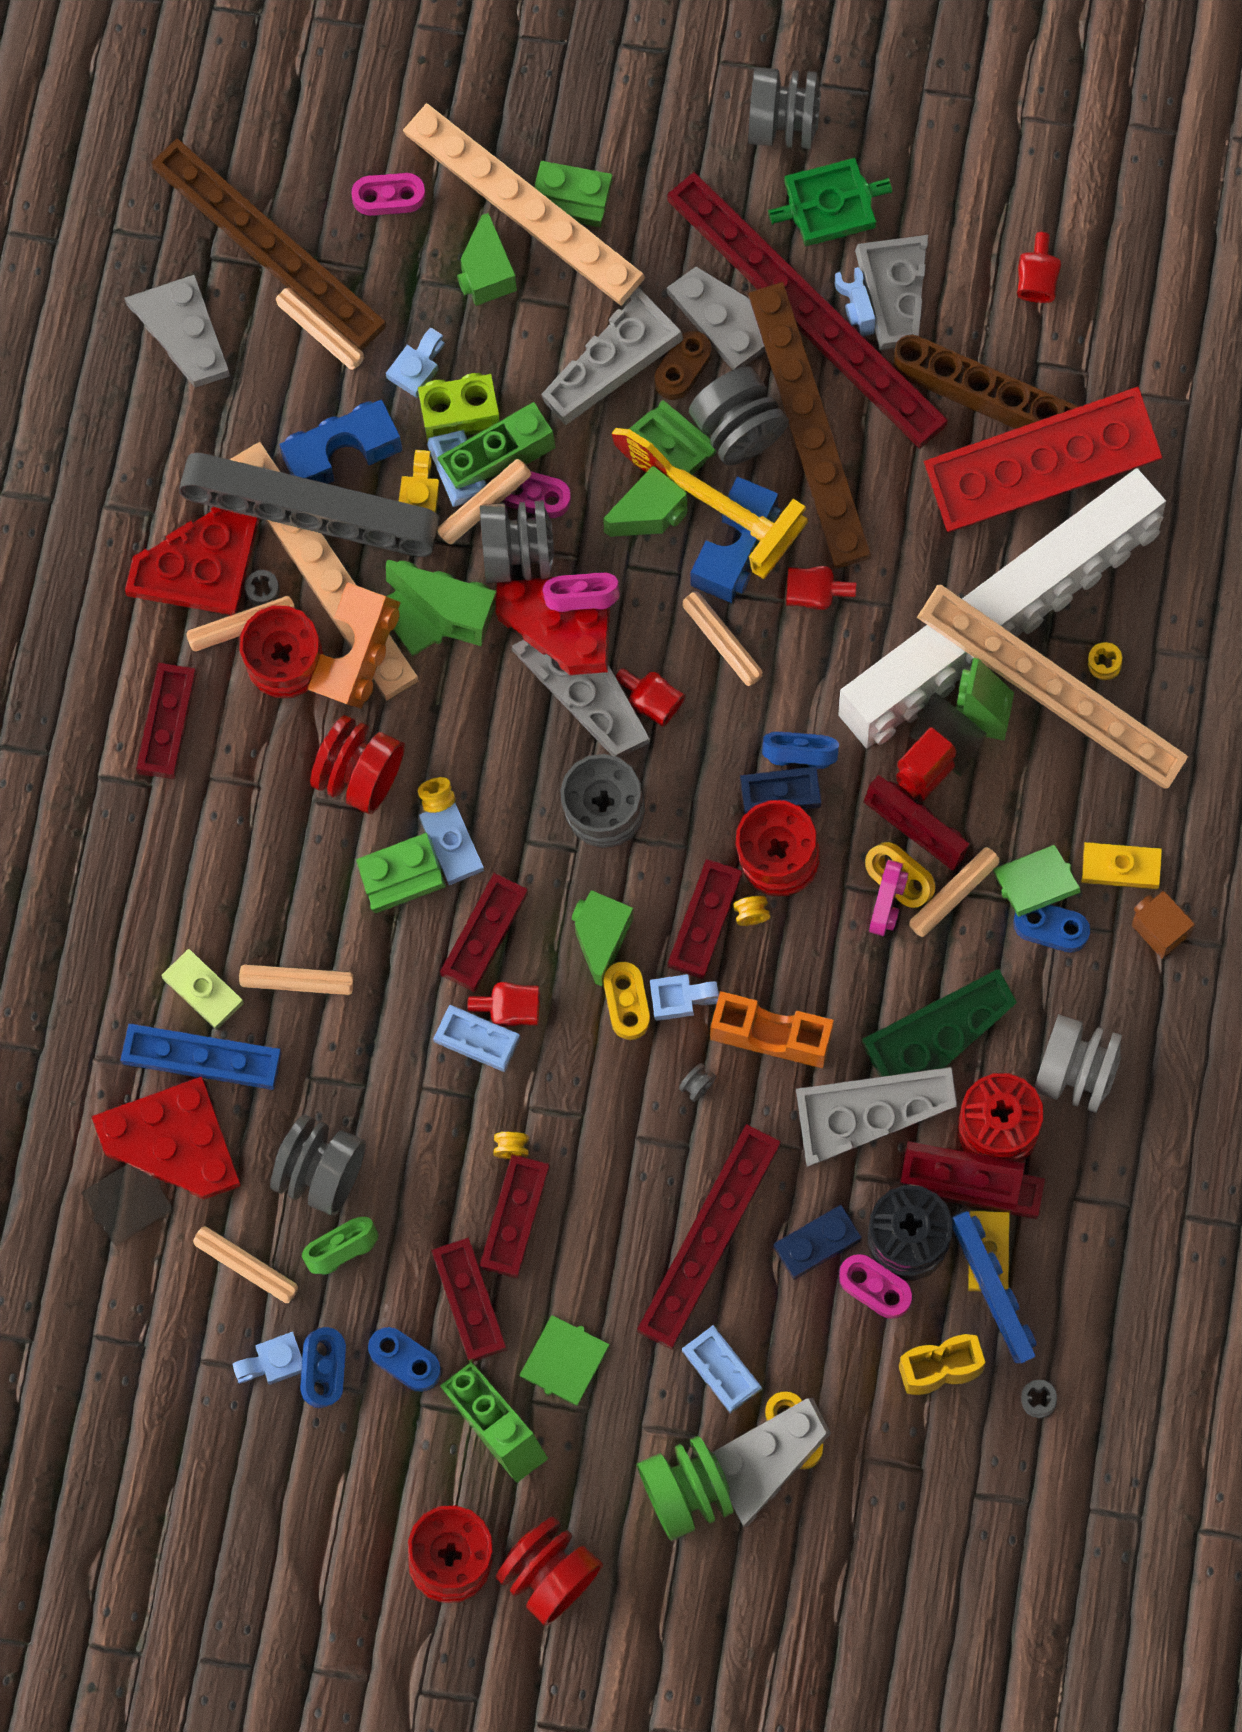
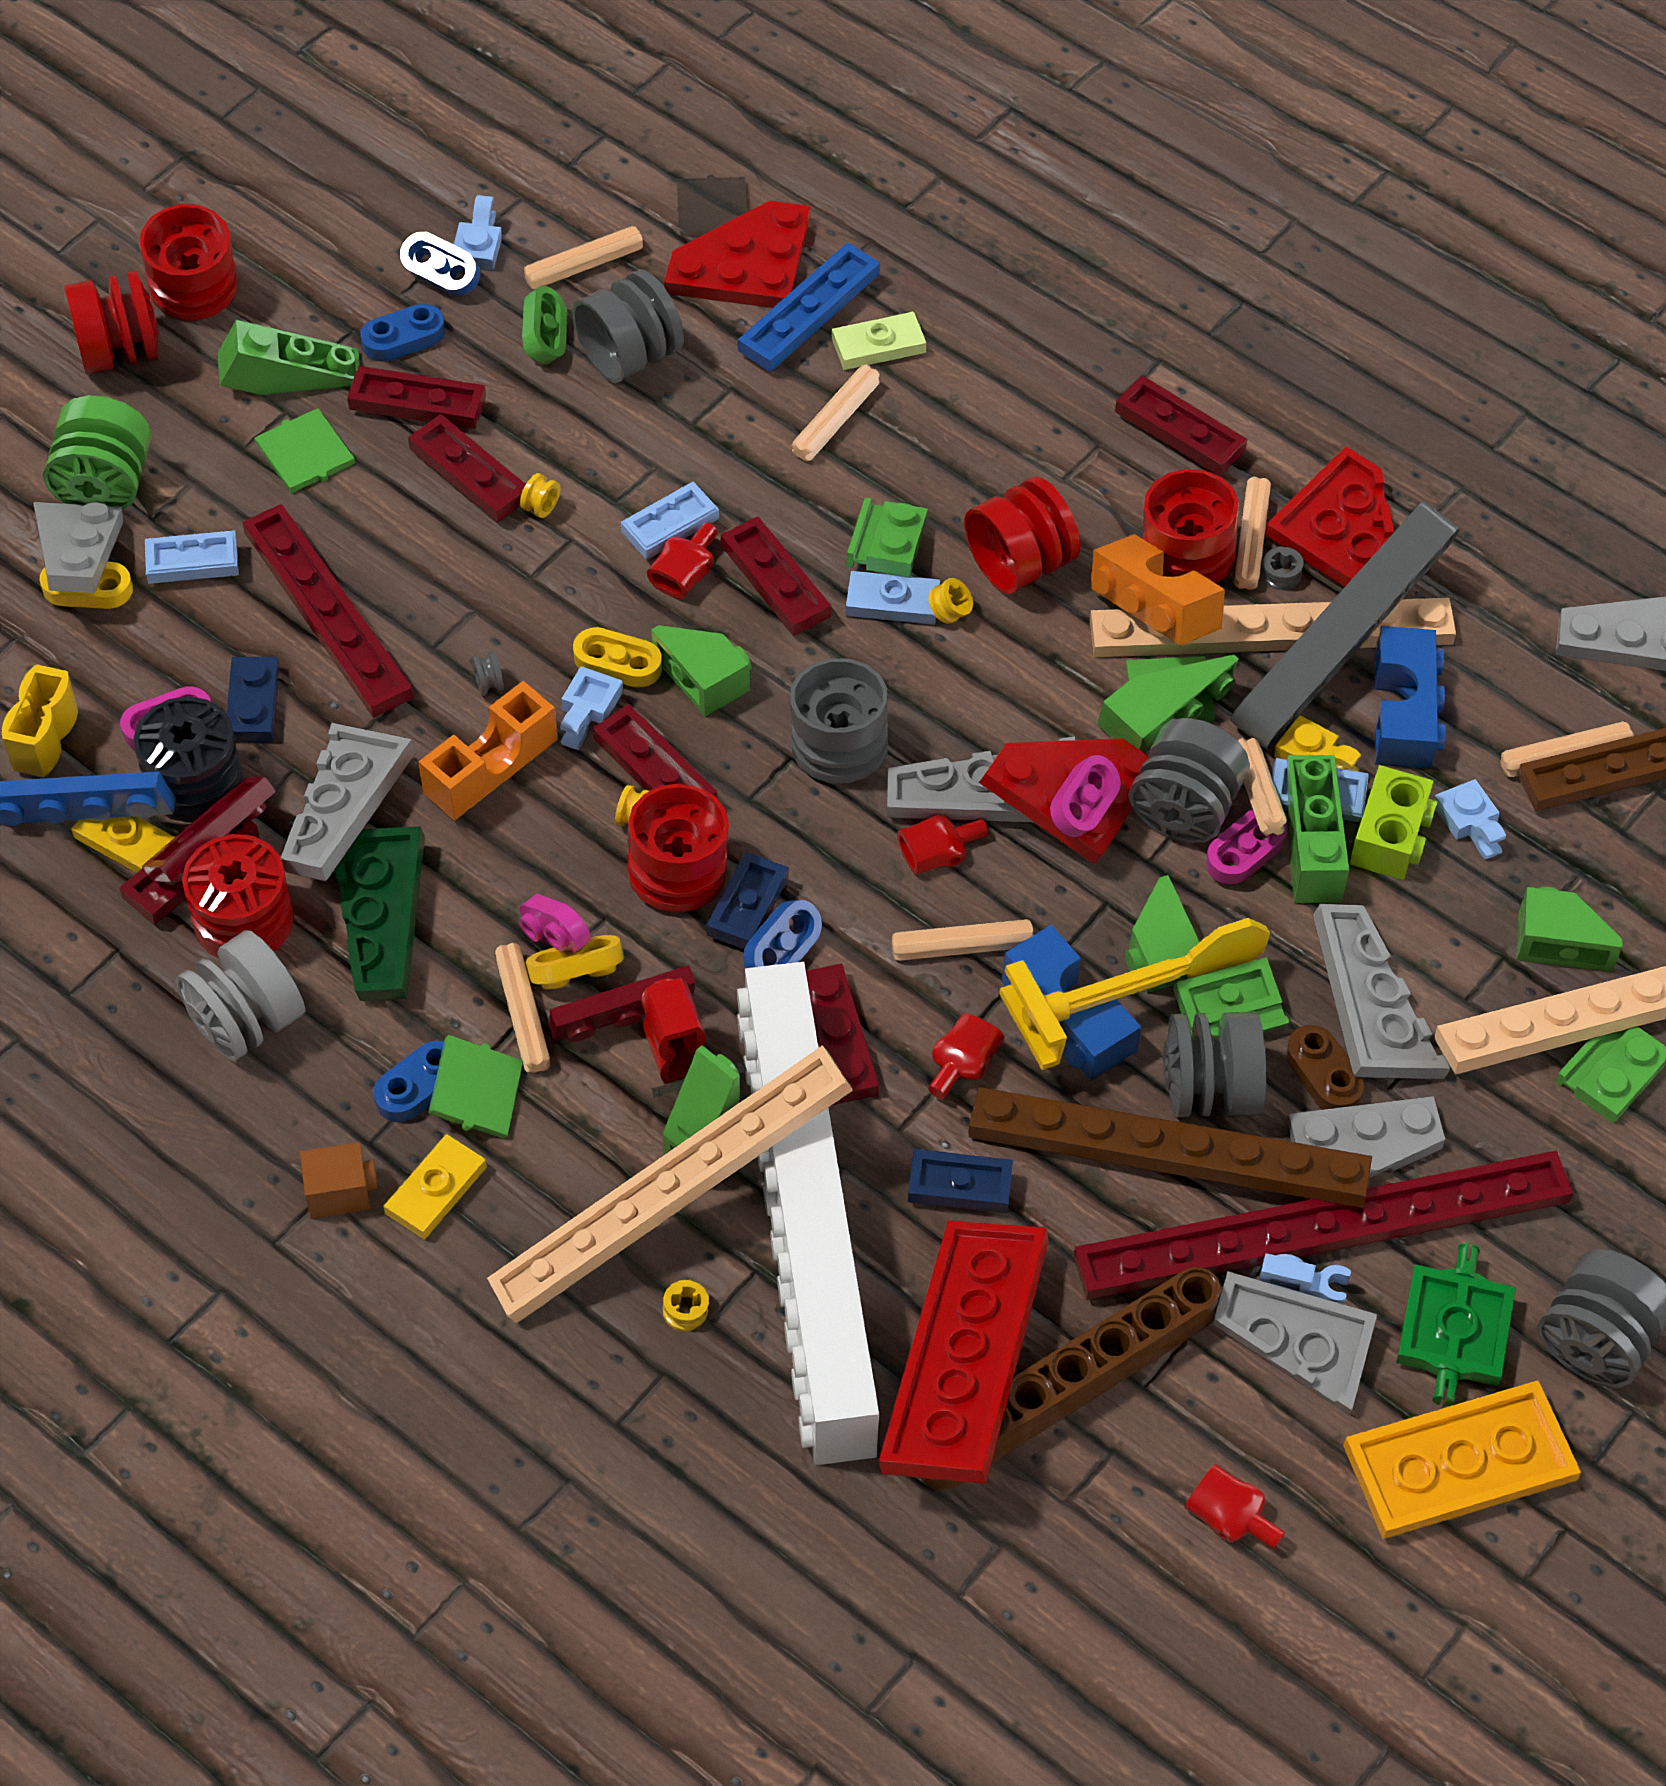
camera: 115 degrees right, 15 degrees down
none -> dark red plate [806,963,879,1106]
none -> dark blue plate [908,1149,1013,1213]
none -> light orange plate [1343,1380,1581,1539]

